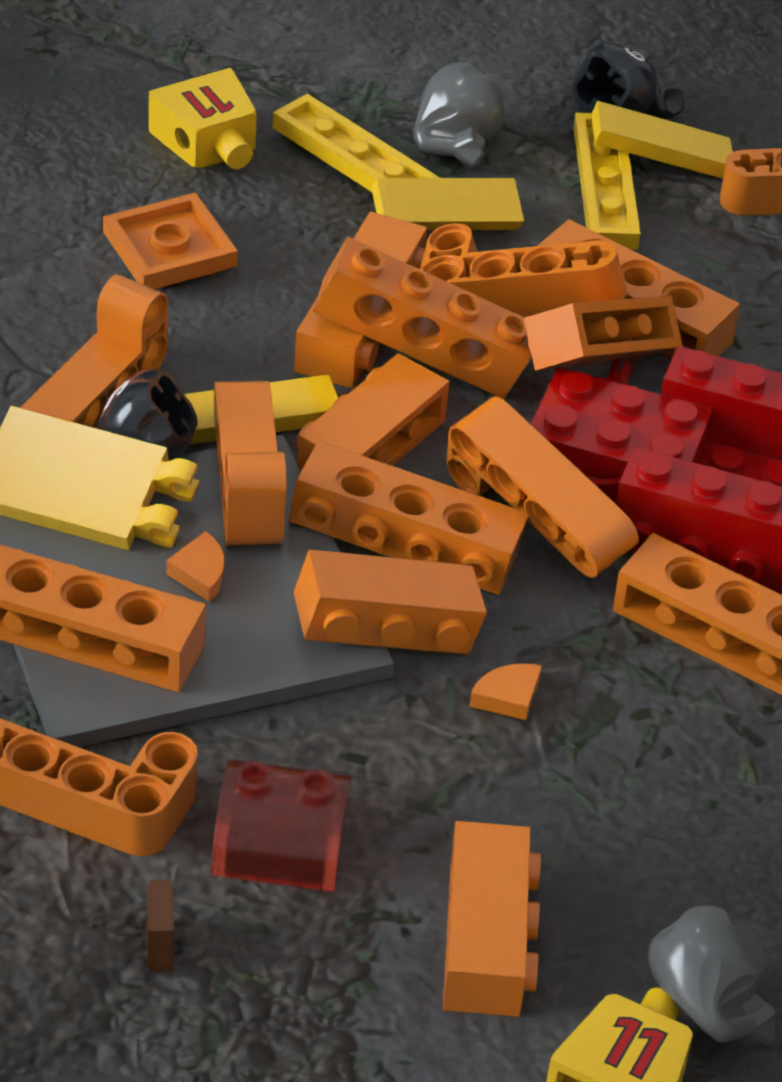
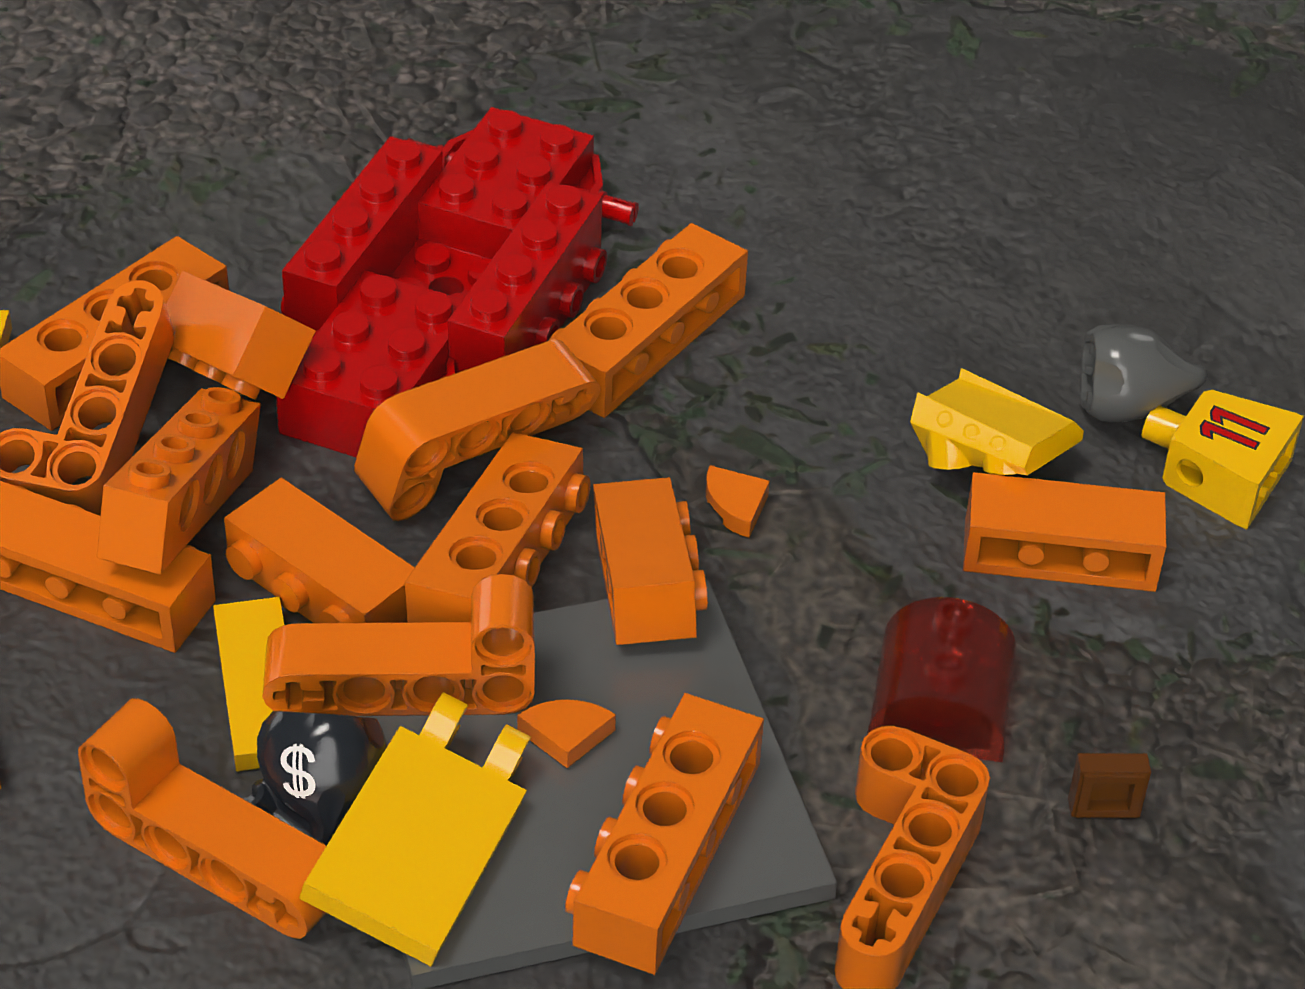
camera: 85 degrees left, 0 degrees up
none -> yellow slope [910,368,1084,476]

